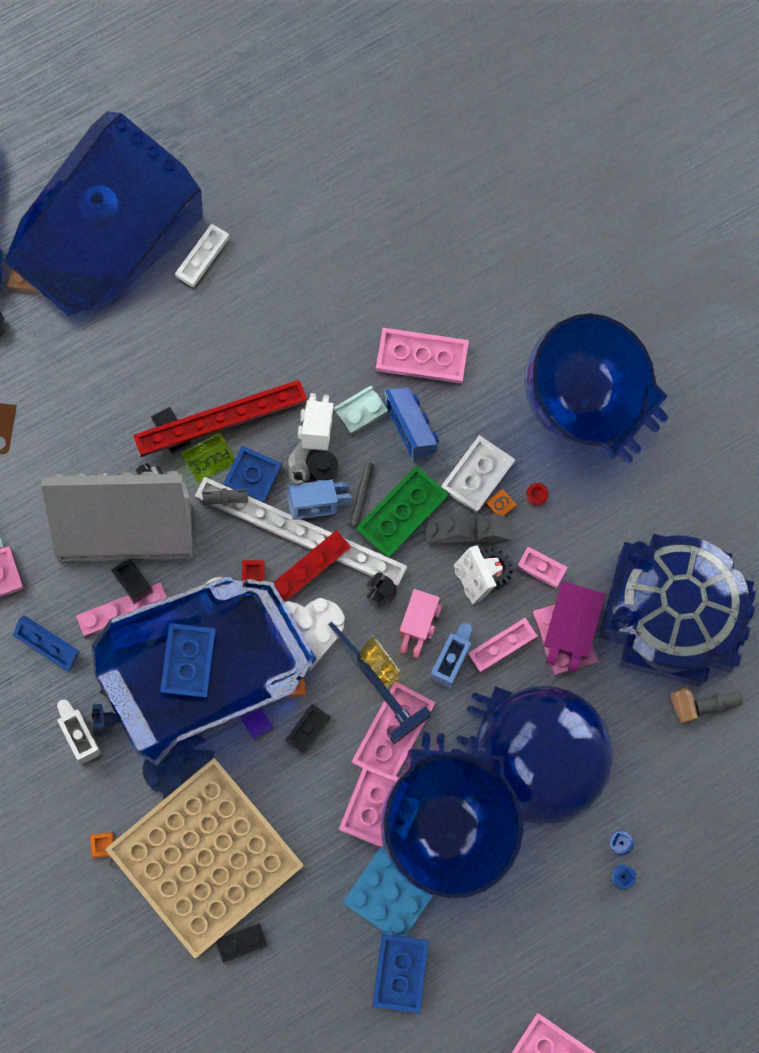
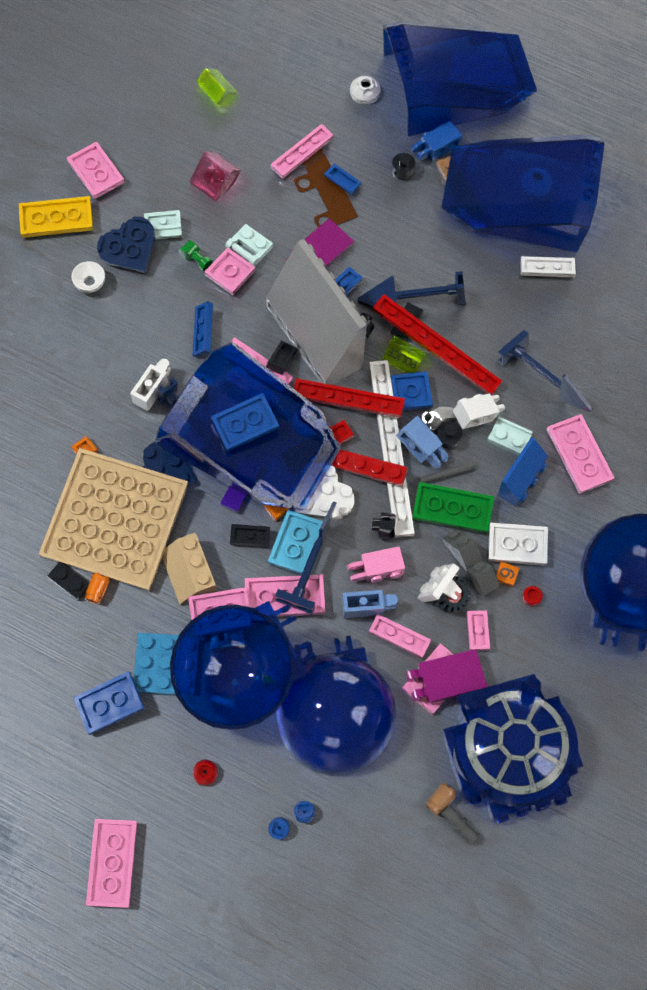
camera: 55 degrees right, 5 degrees down
dark grey pin [202,488,248,506] -> none
clear yellow hinge [360,635,401,688] -> none
none -> orange piece [85,572,110,604]
none -> tan slope [162,532,217,605]
none -> red plate [192,760,218,785]
none -> medium azure plate [268,510,323,575]
none -> magenta tile [286,218,354,268]
none -> red plate [292,378,405,418]
none -> blue plate [335,267,363,296]
none -> dark blue piece [358,271,466,307]
none -> dark blue piece [498,330,593,412]

